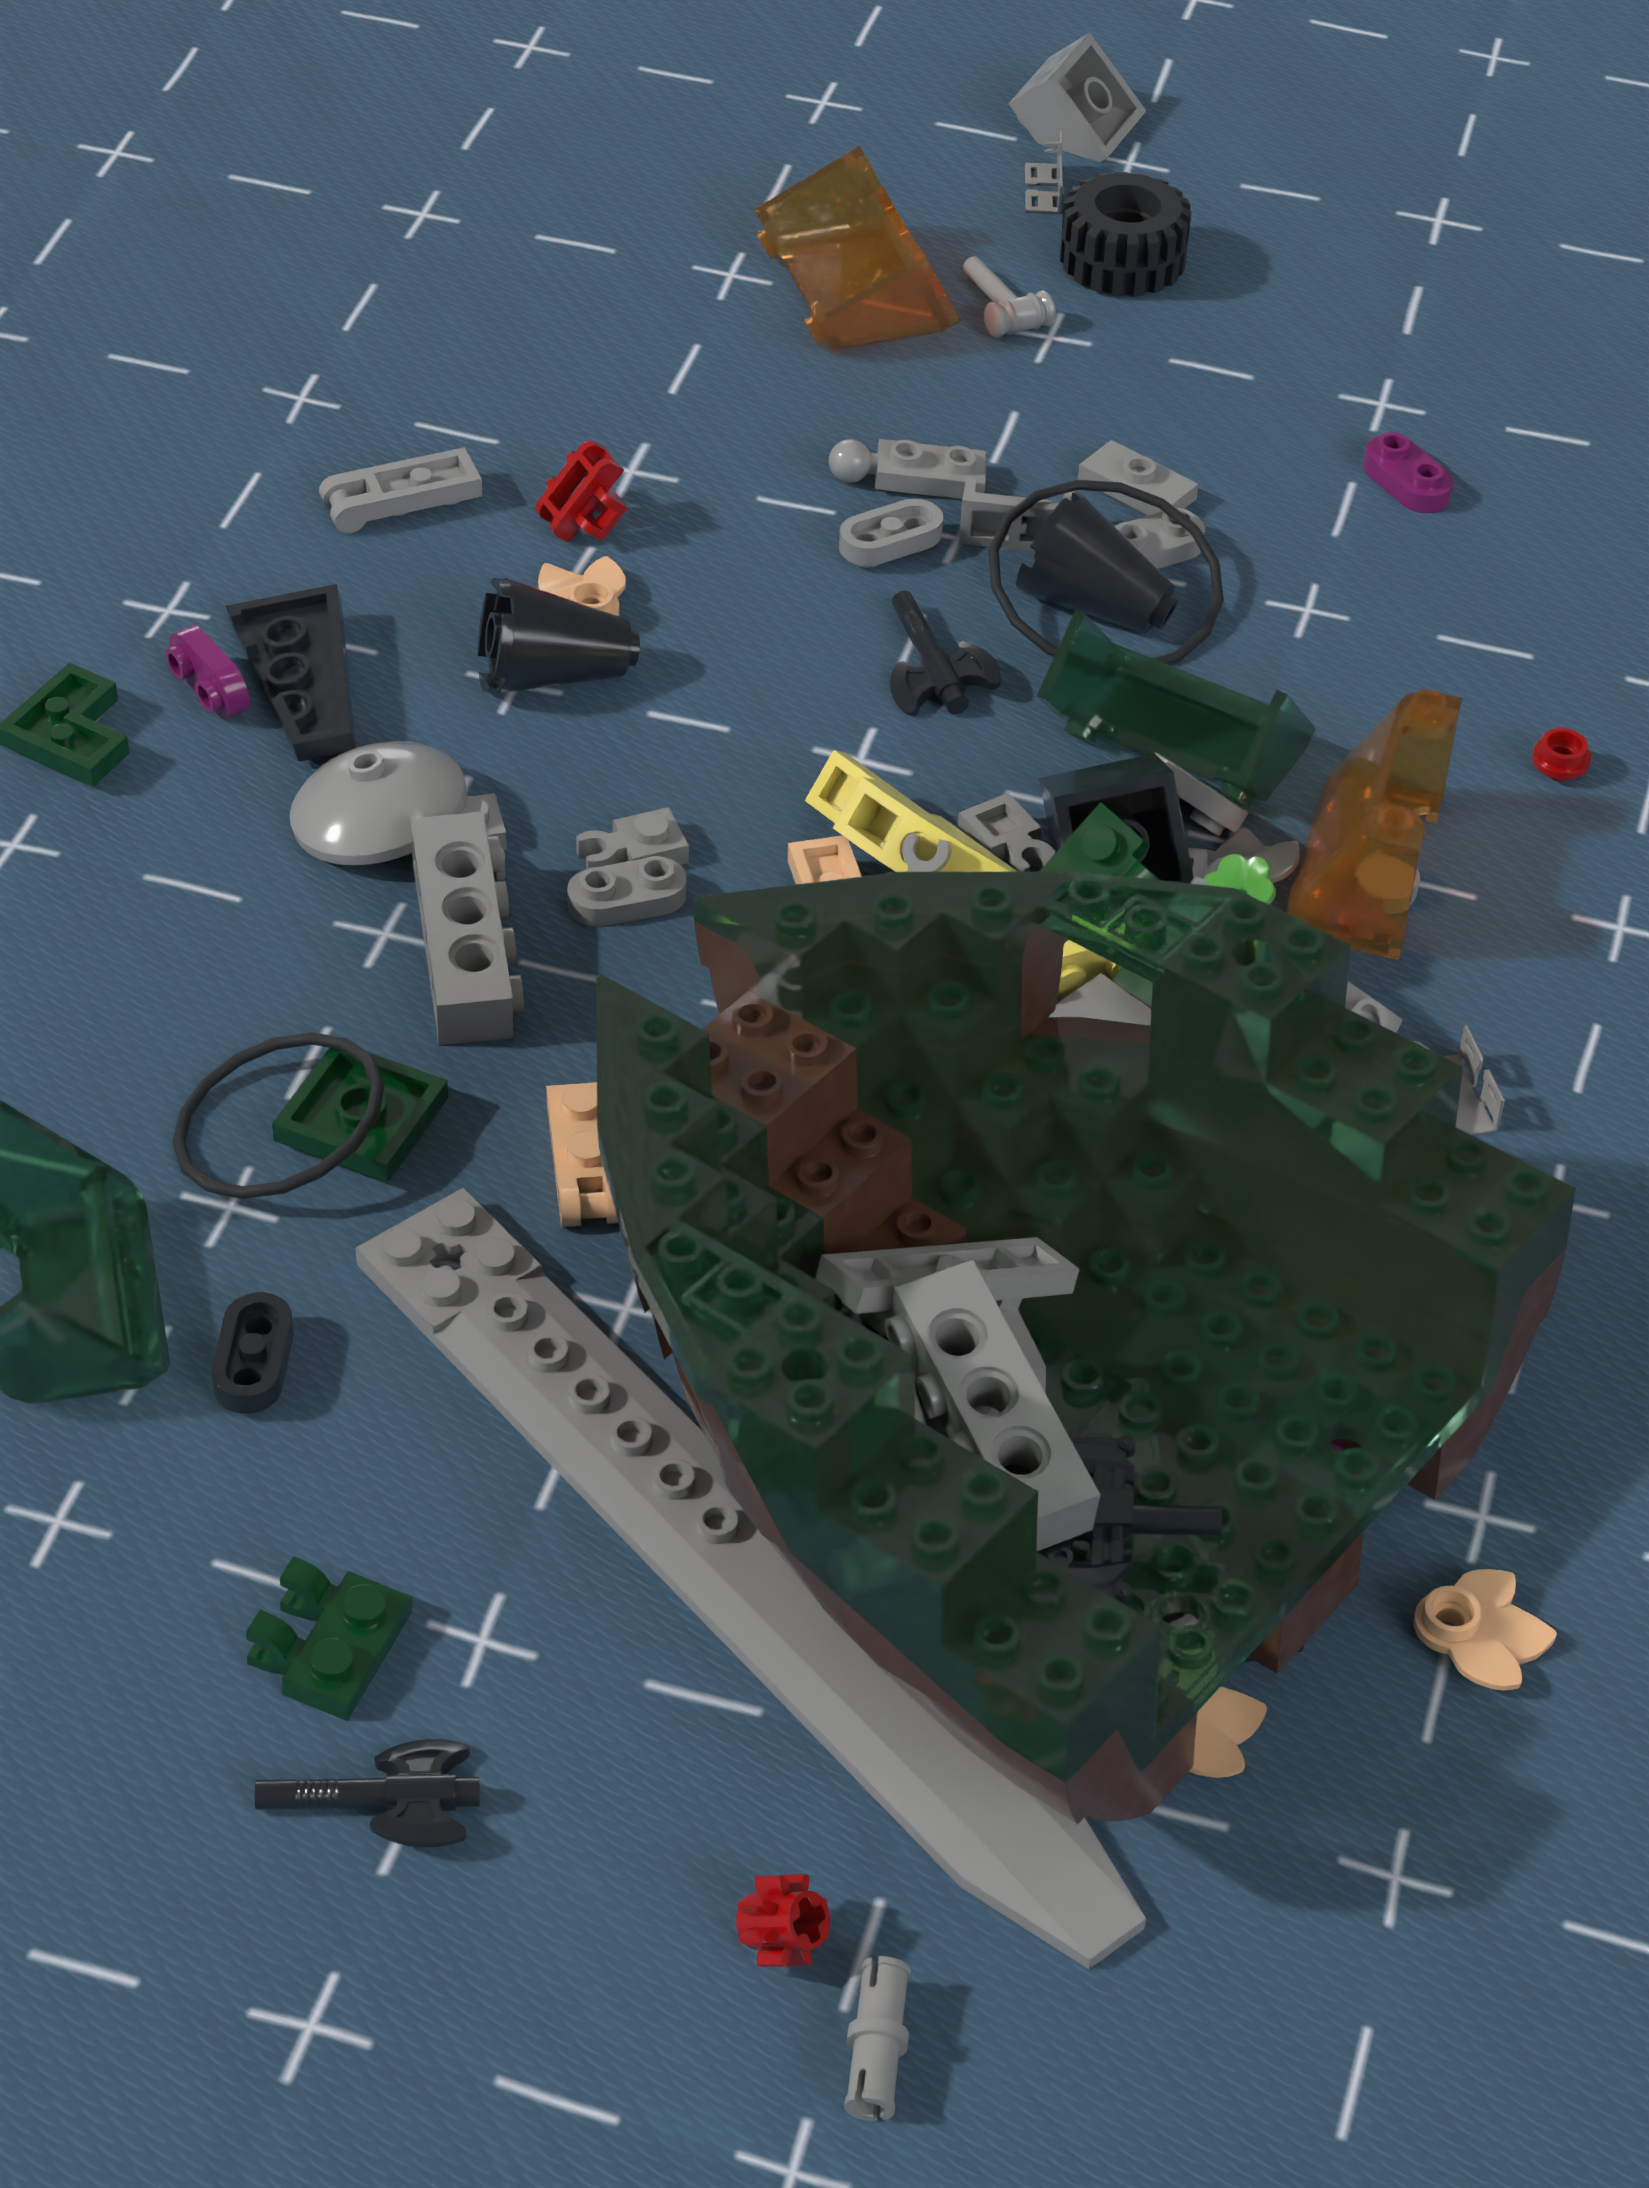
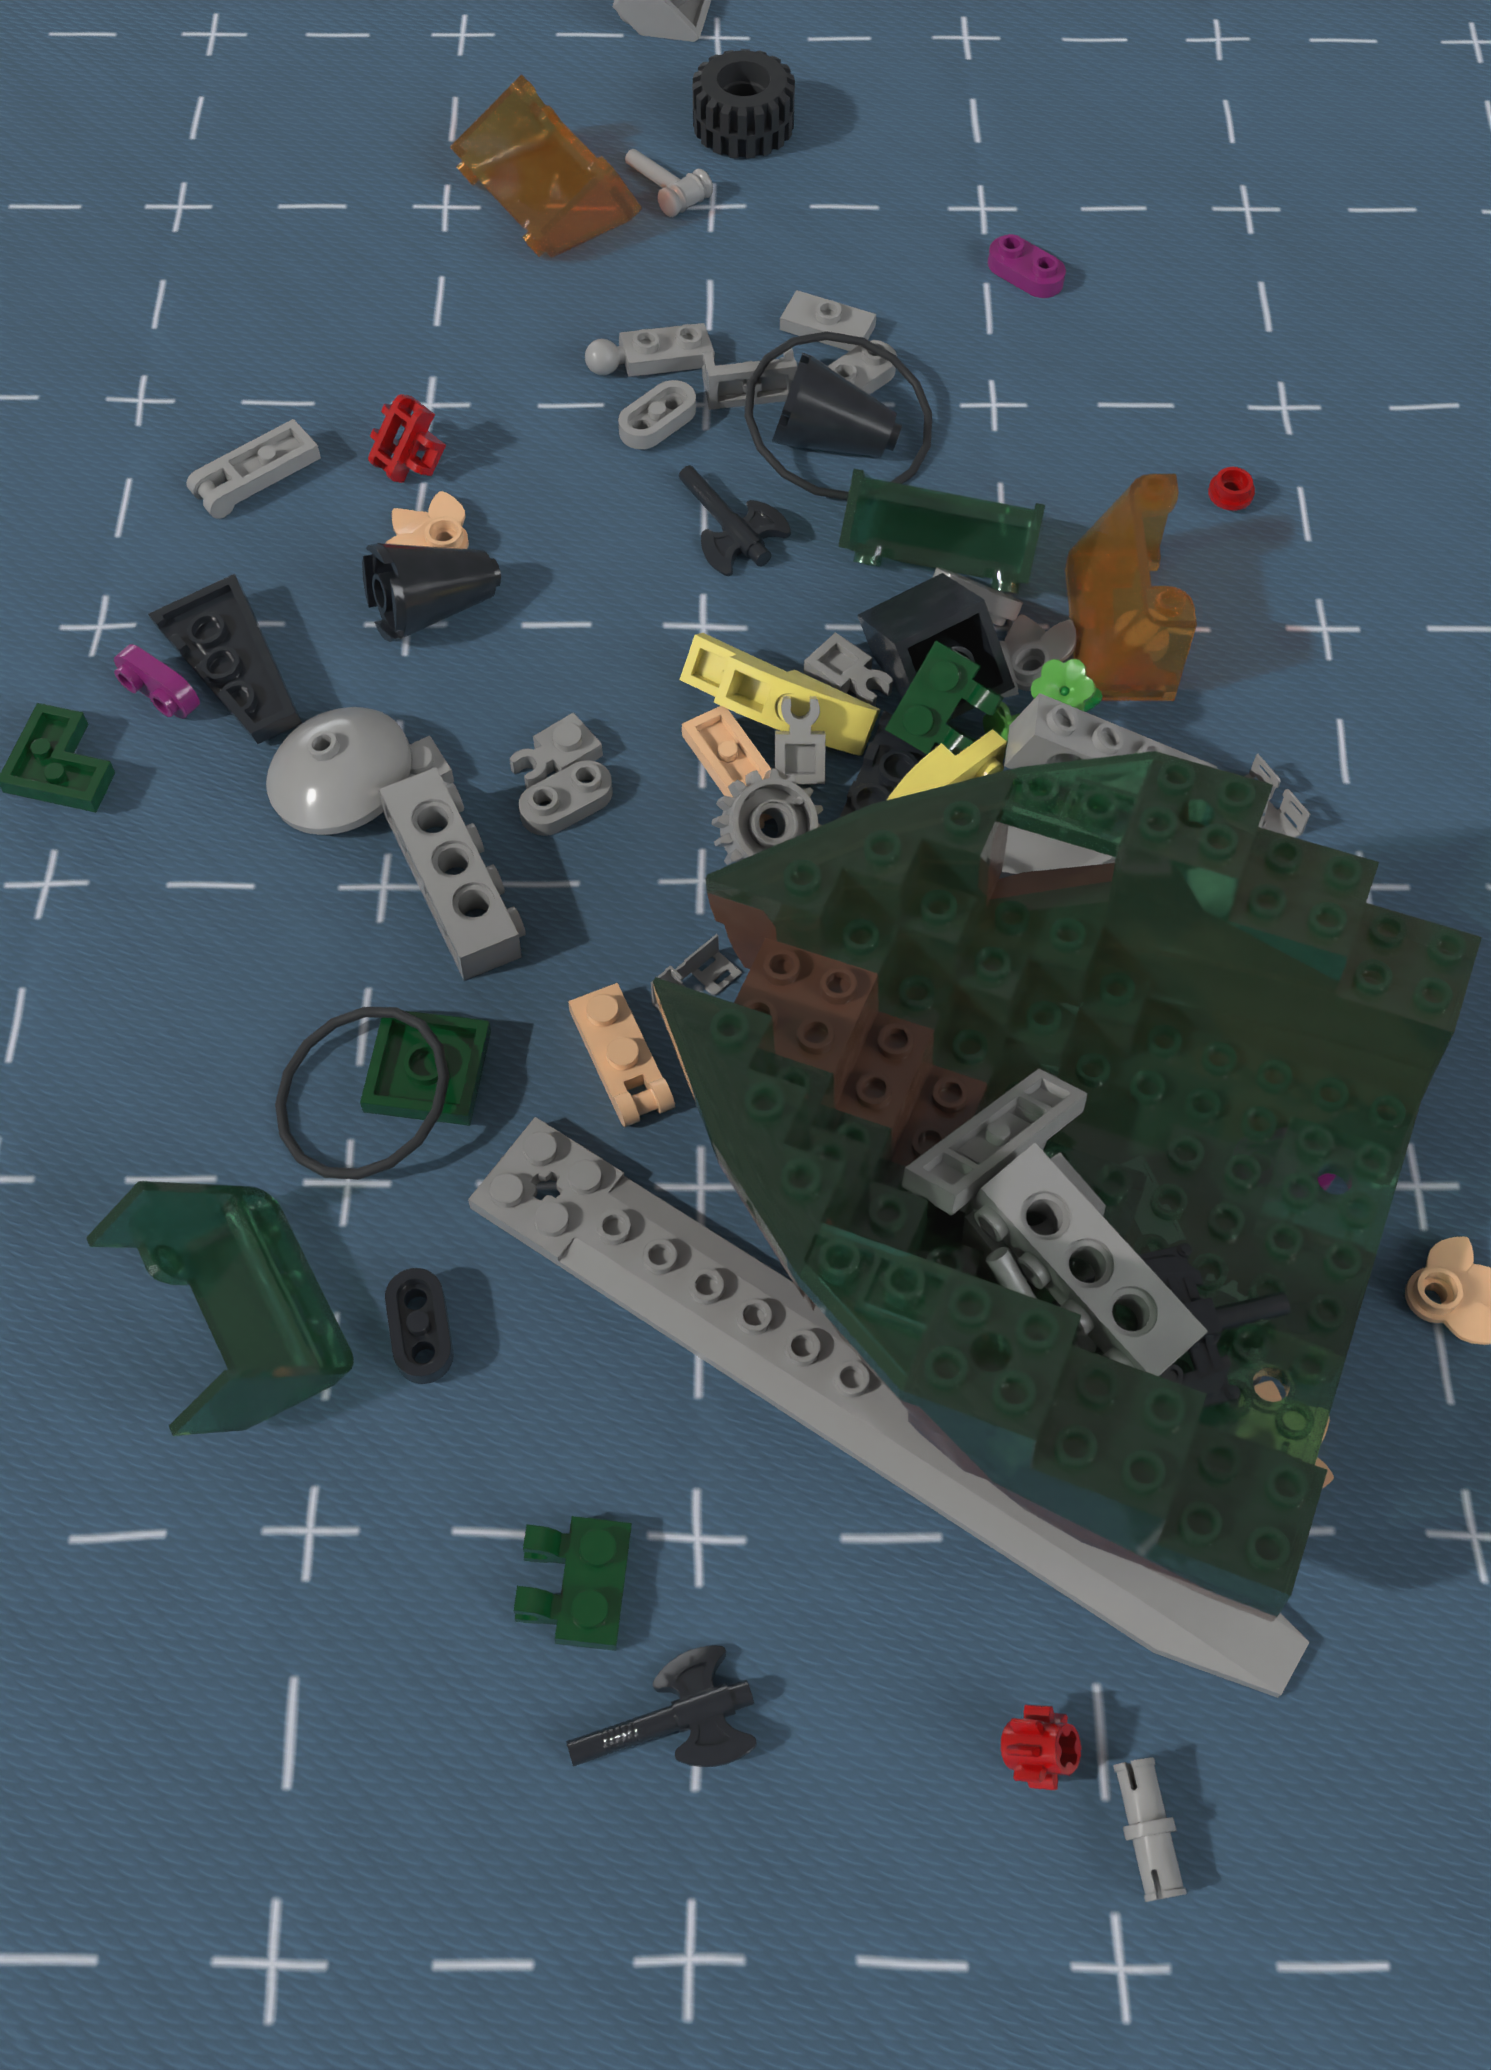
camera: 15 degrees left, 15 degrees up
light grey piece [1025,131,1063,214] -> none

